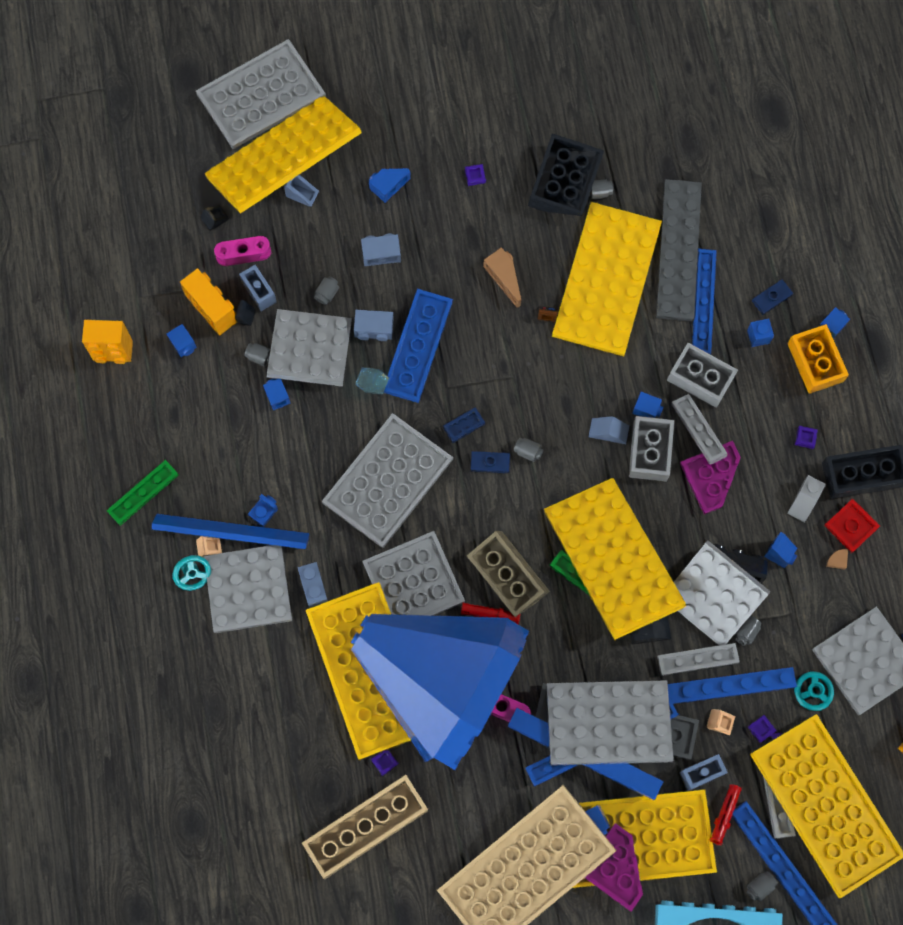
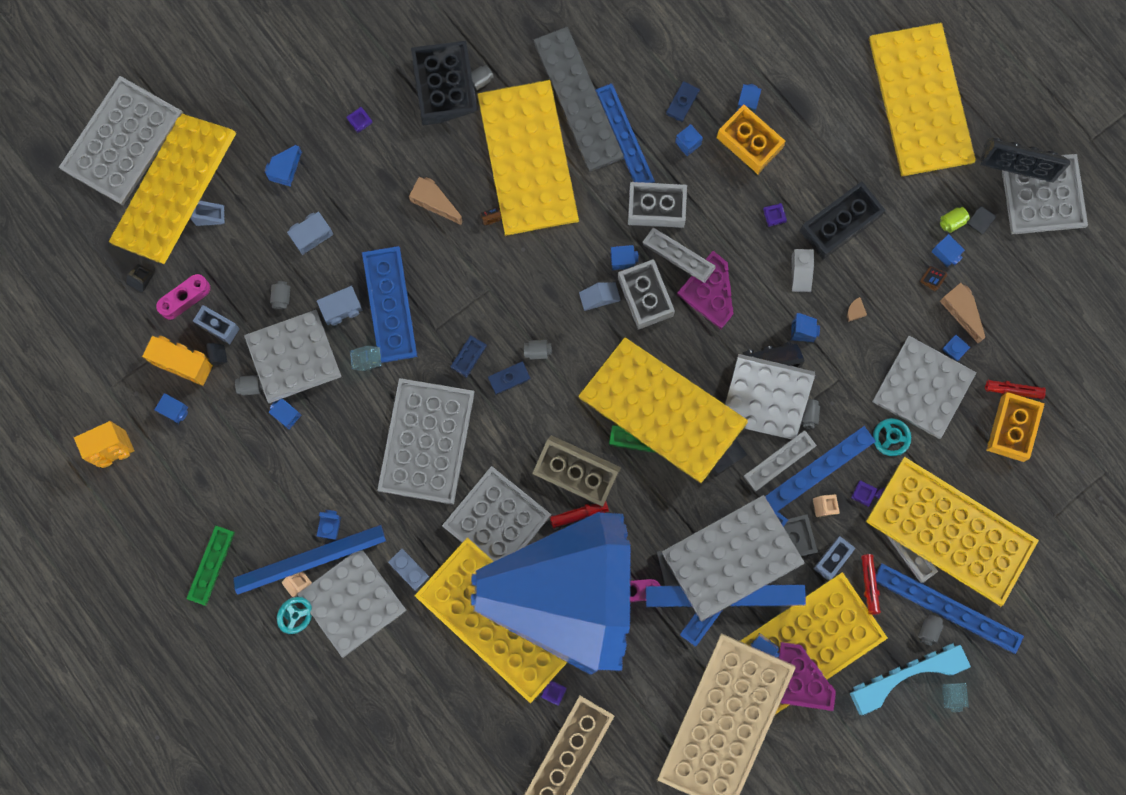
camera: 25 degrees left, 5 degrees up
red plate [824,498,880,553] -> none

